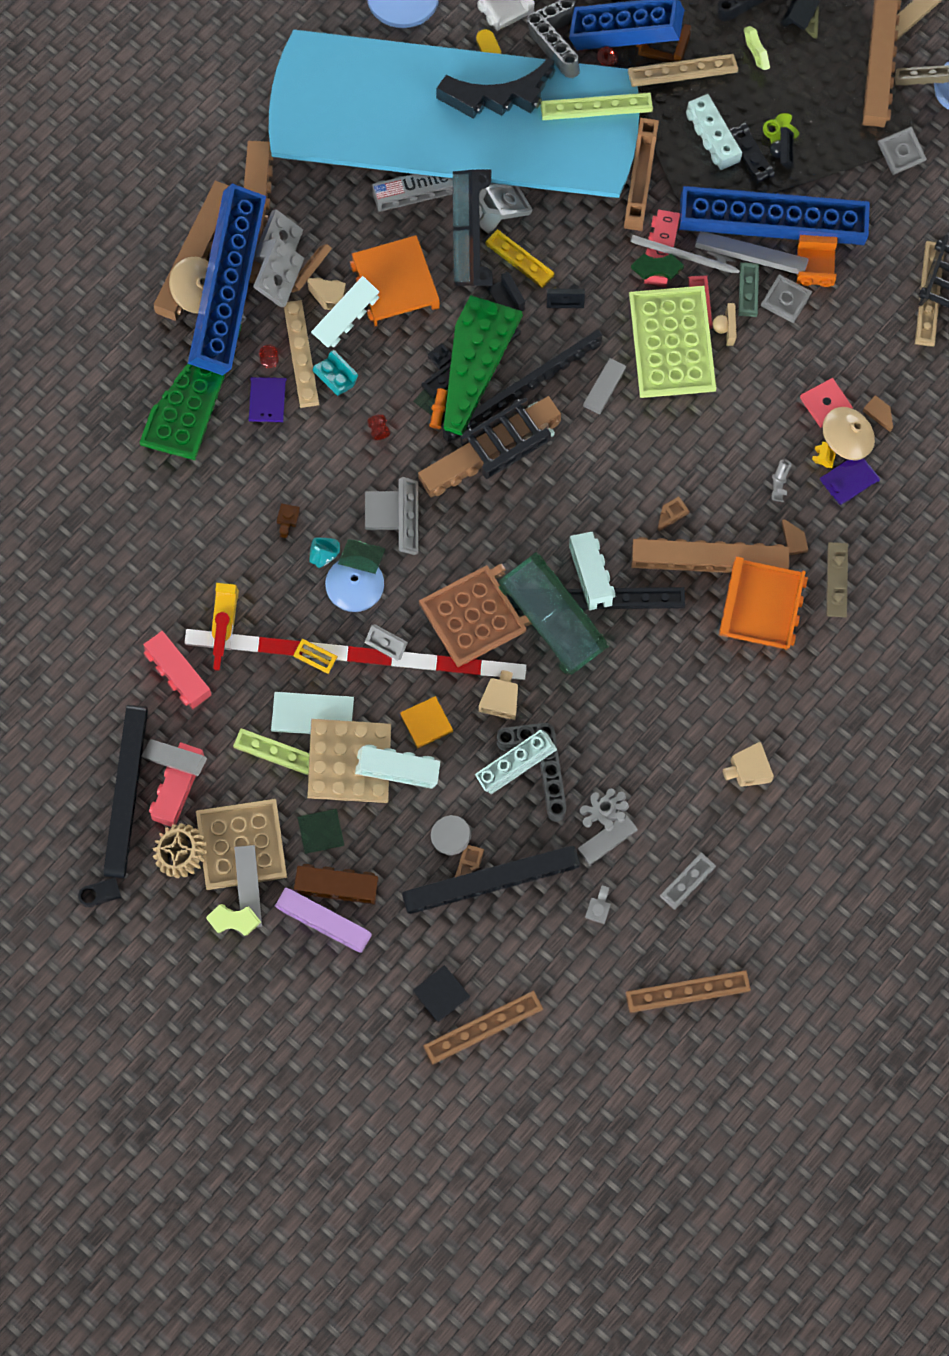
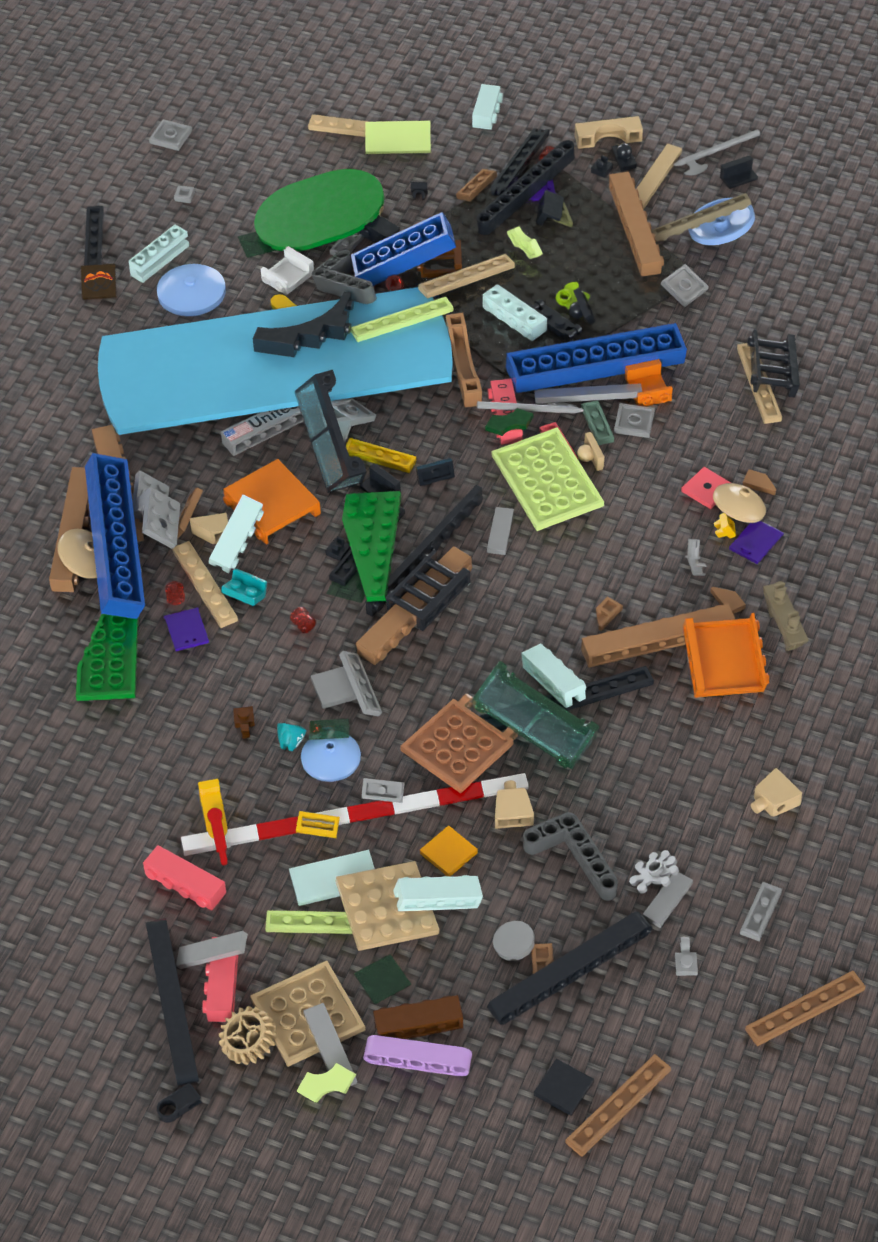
camera: 15 degrees left, 20 degrees down
orange pin [429,389,448,429] -> none
light aqua brick [475,730,557,794] -> none

